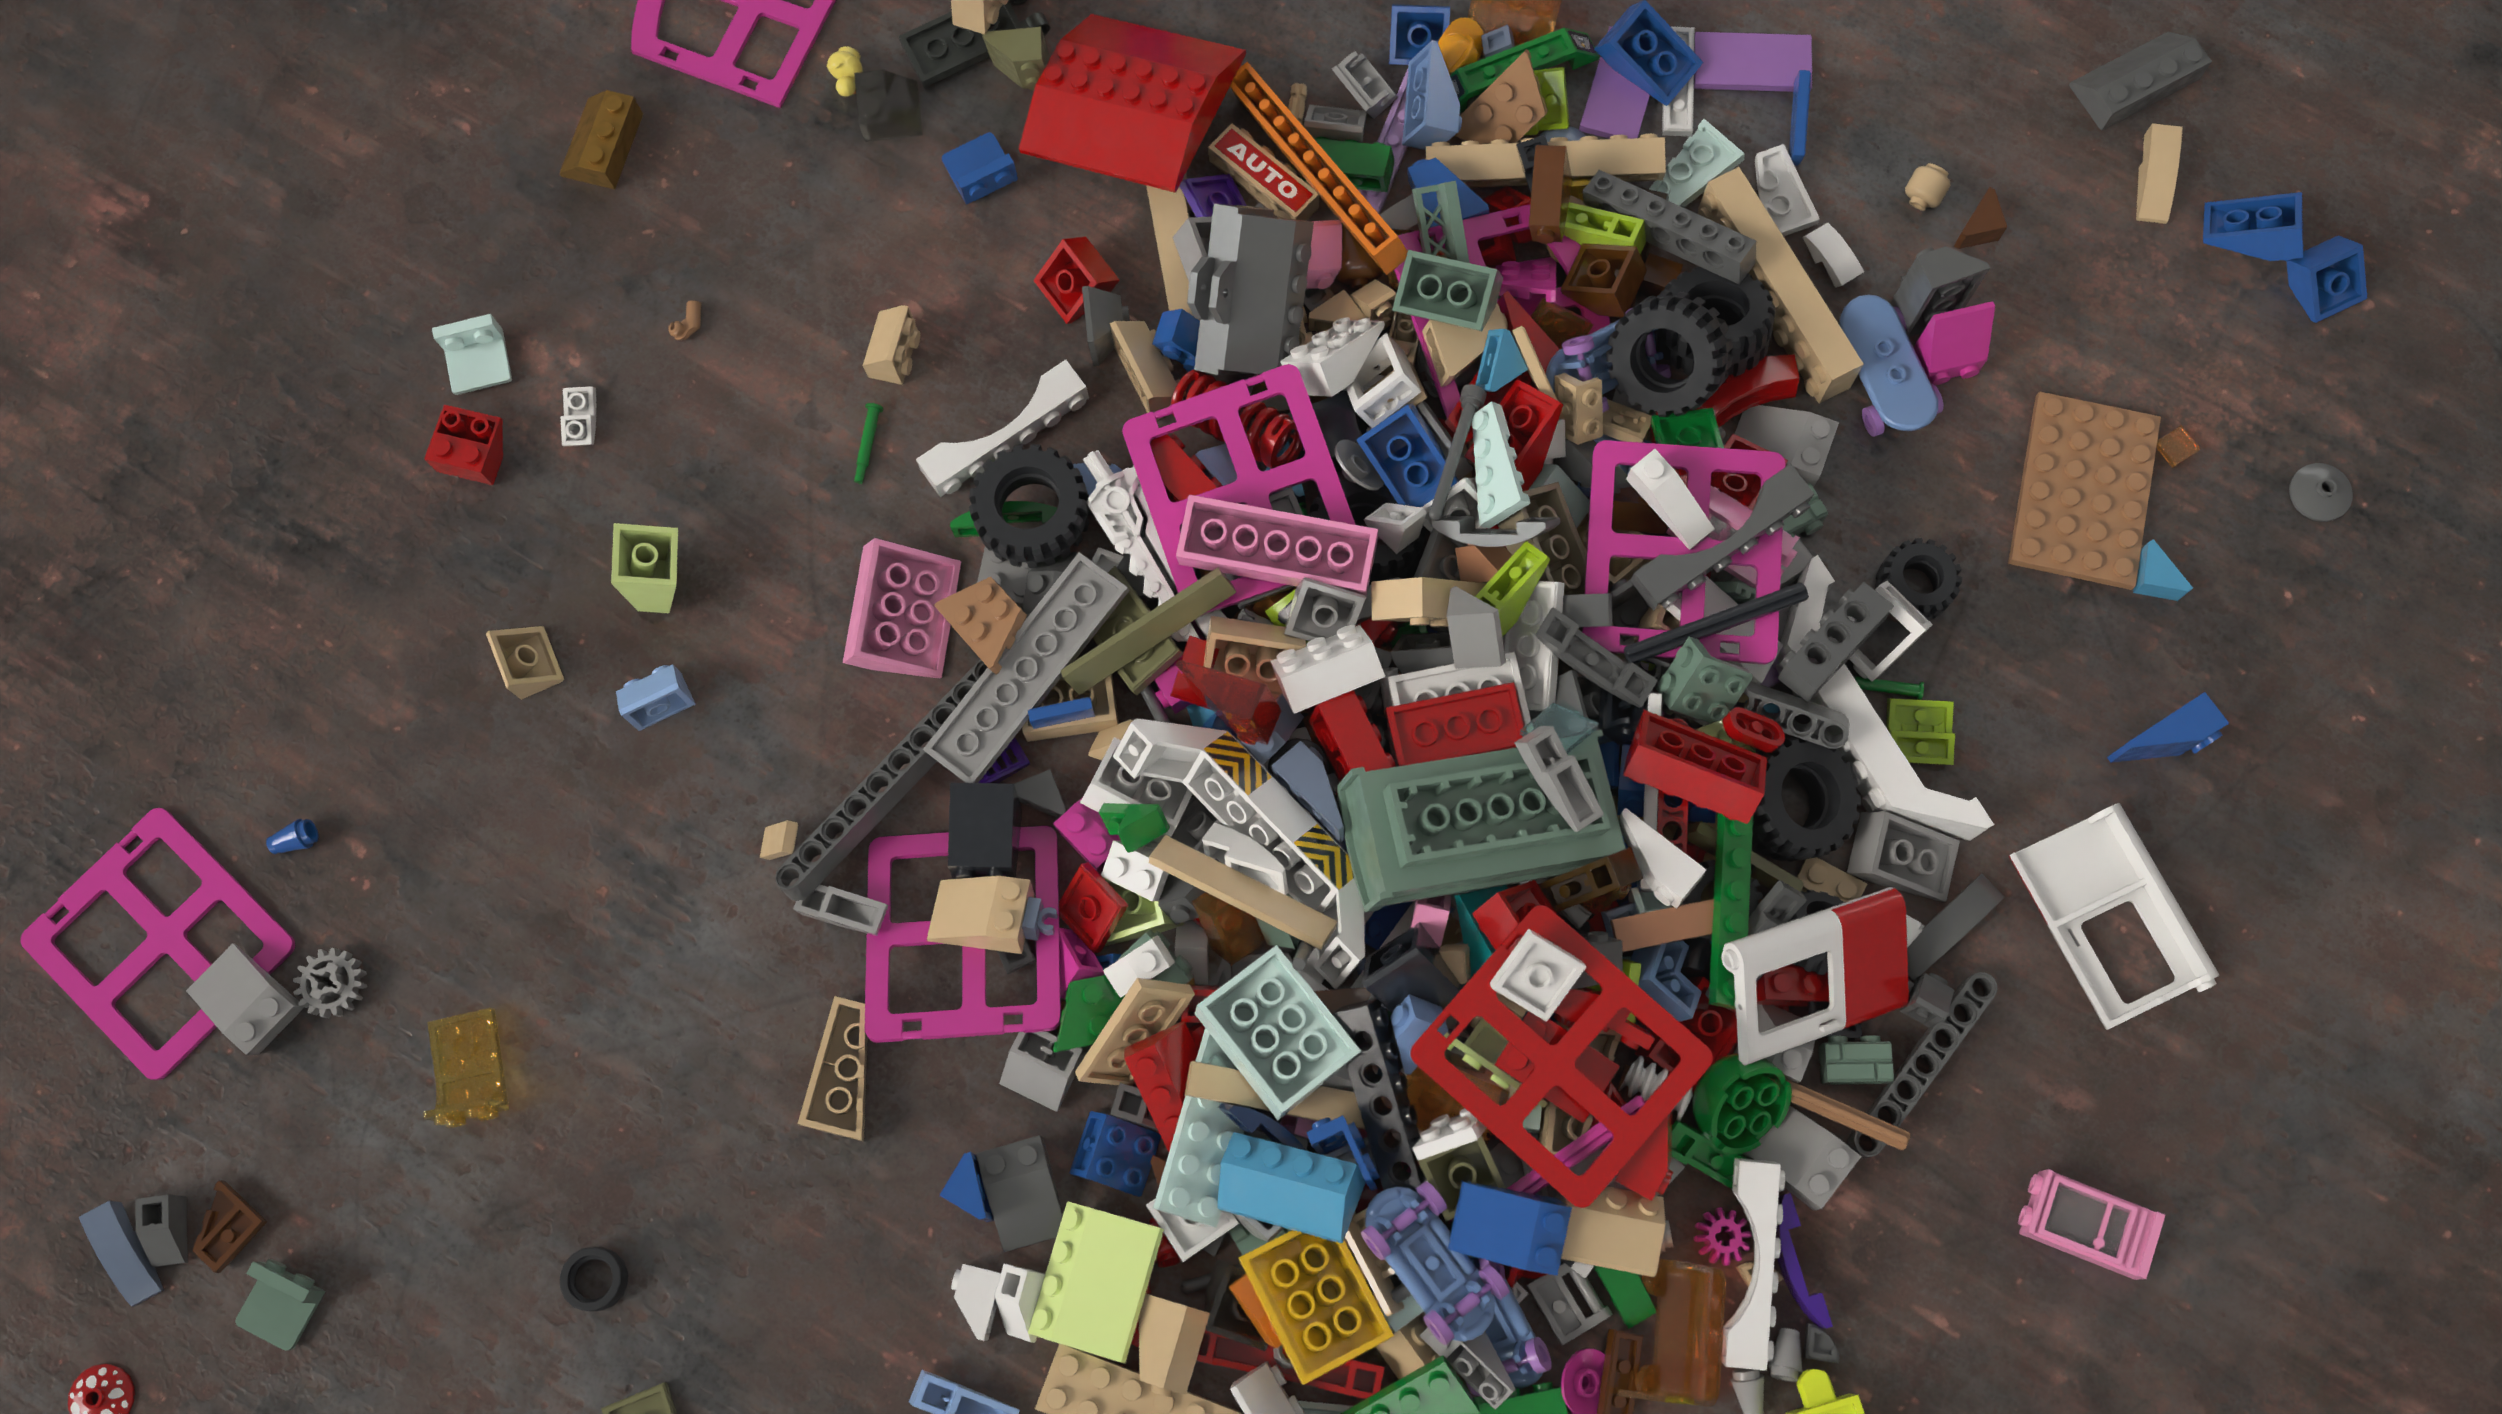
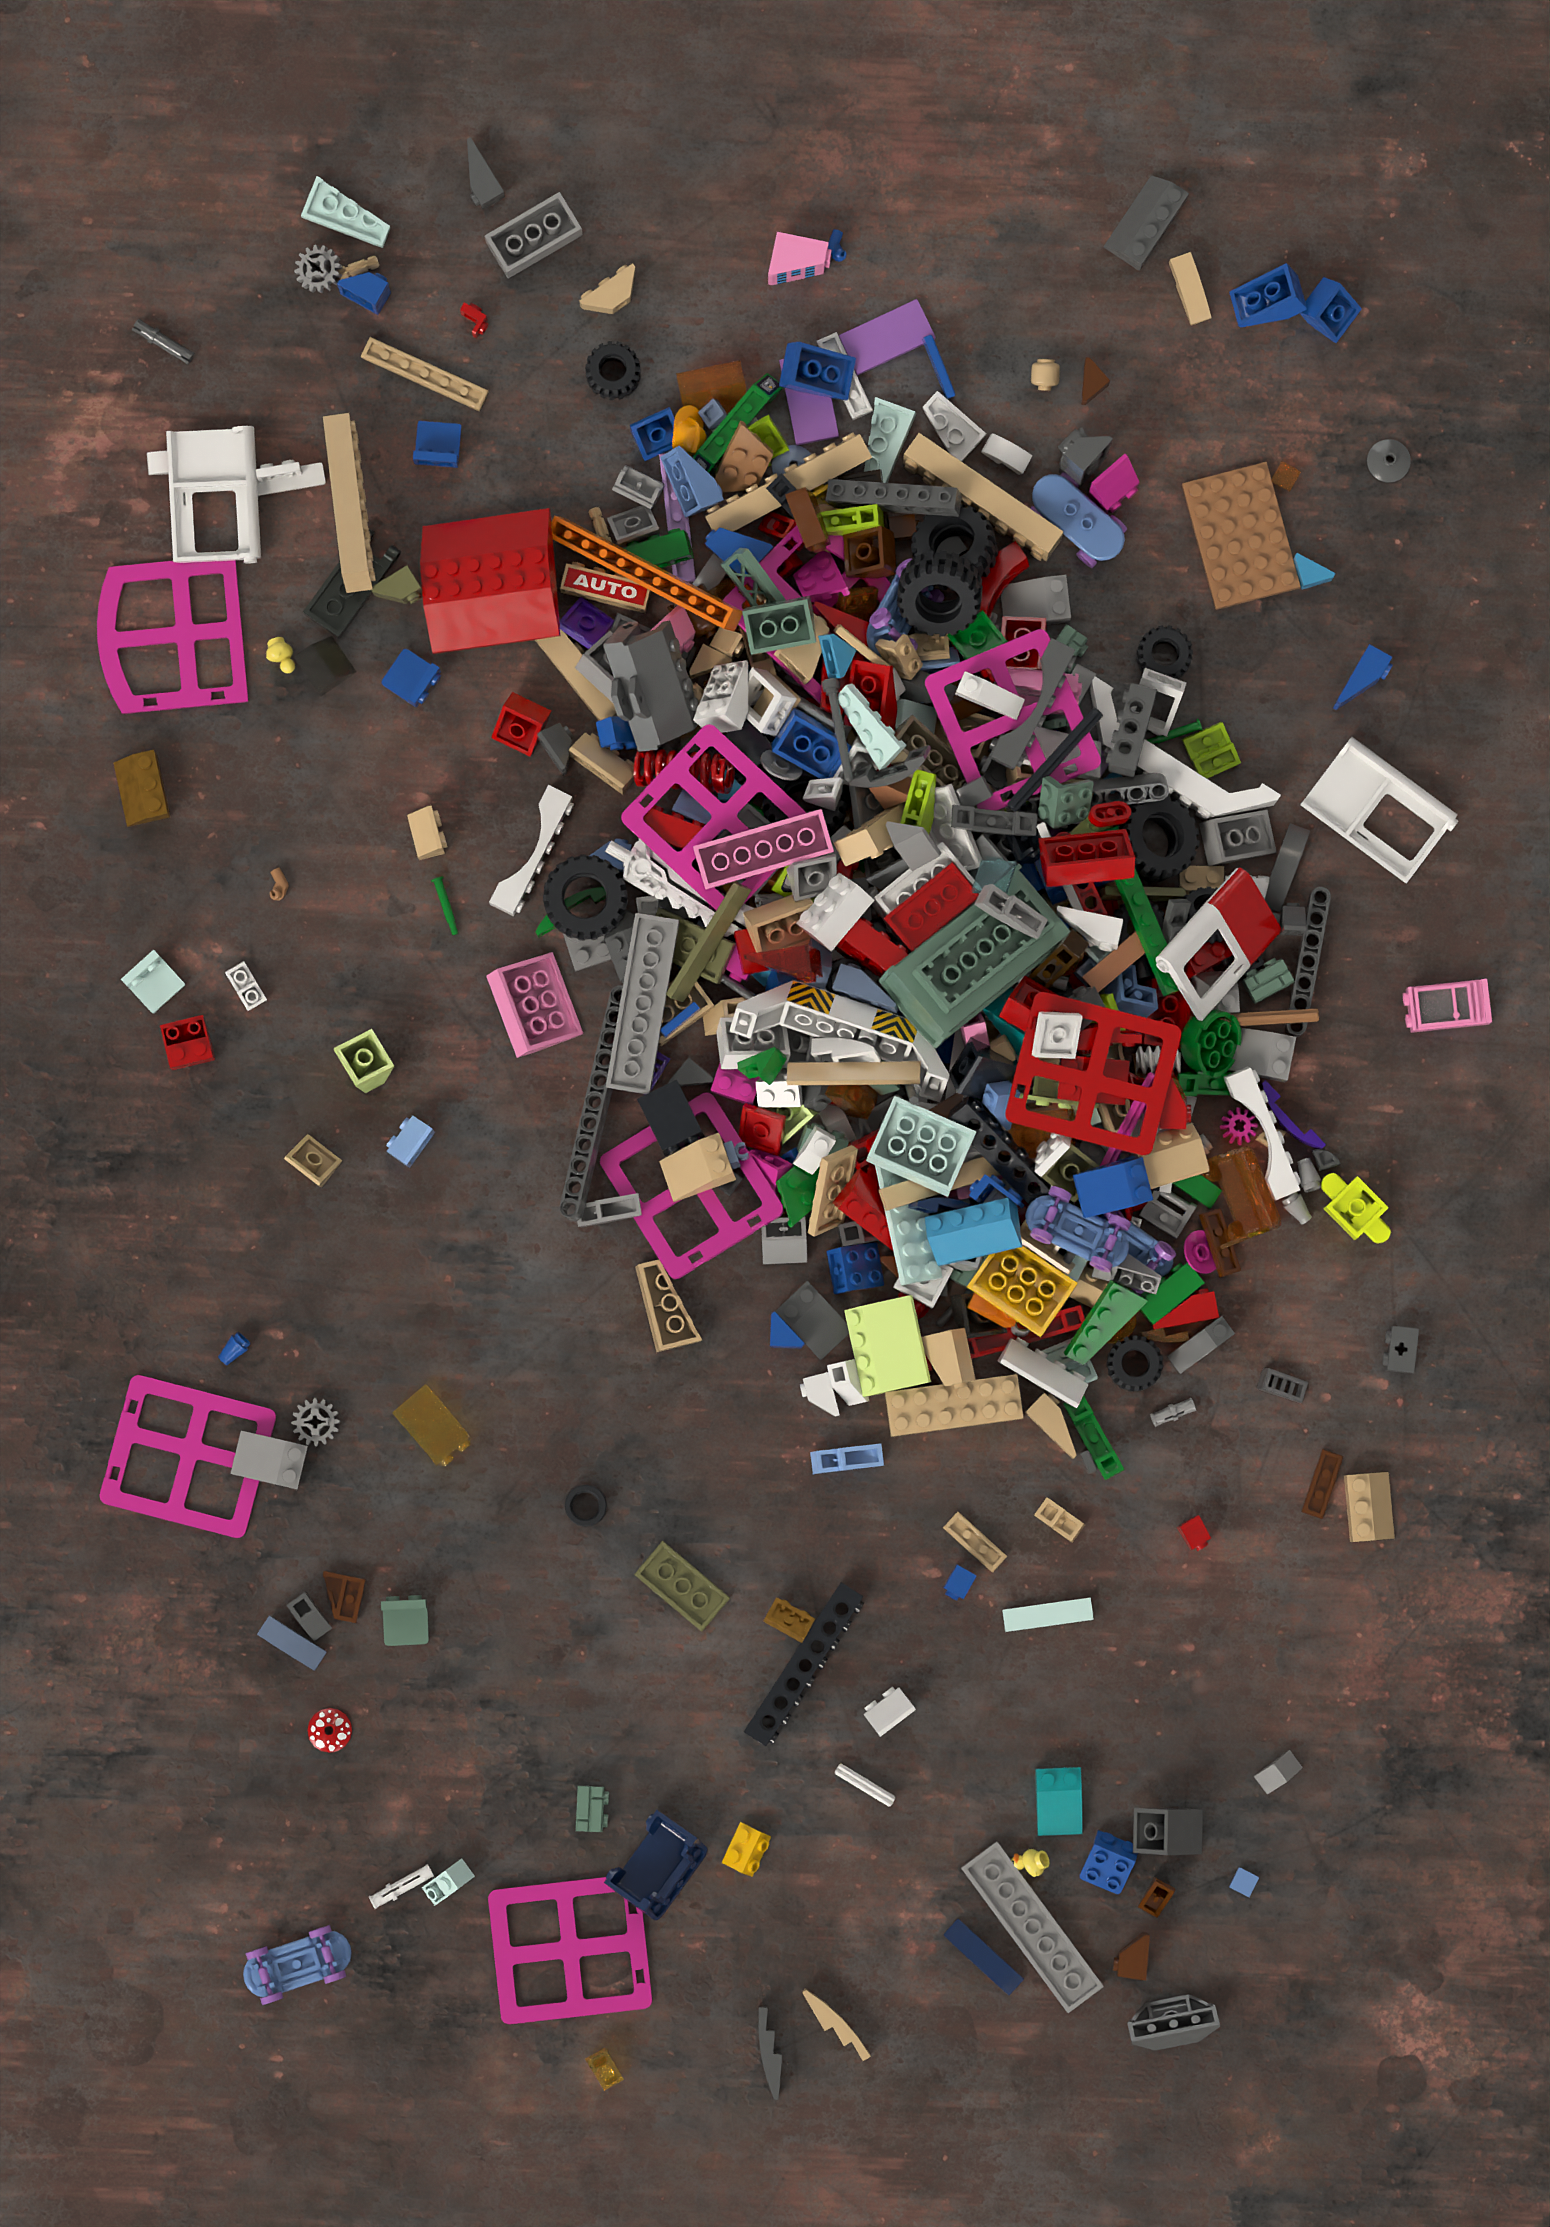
camera: 35 degrees left, 10 degrees up
tan tile [760,820,798,860] -> none
medium nougat wing [934,577,1027,675] -> none

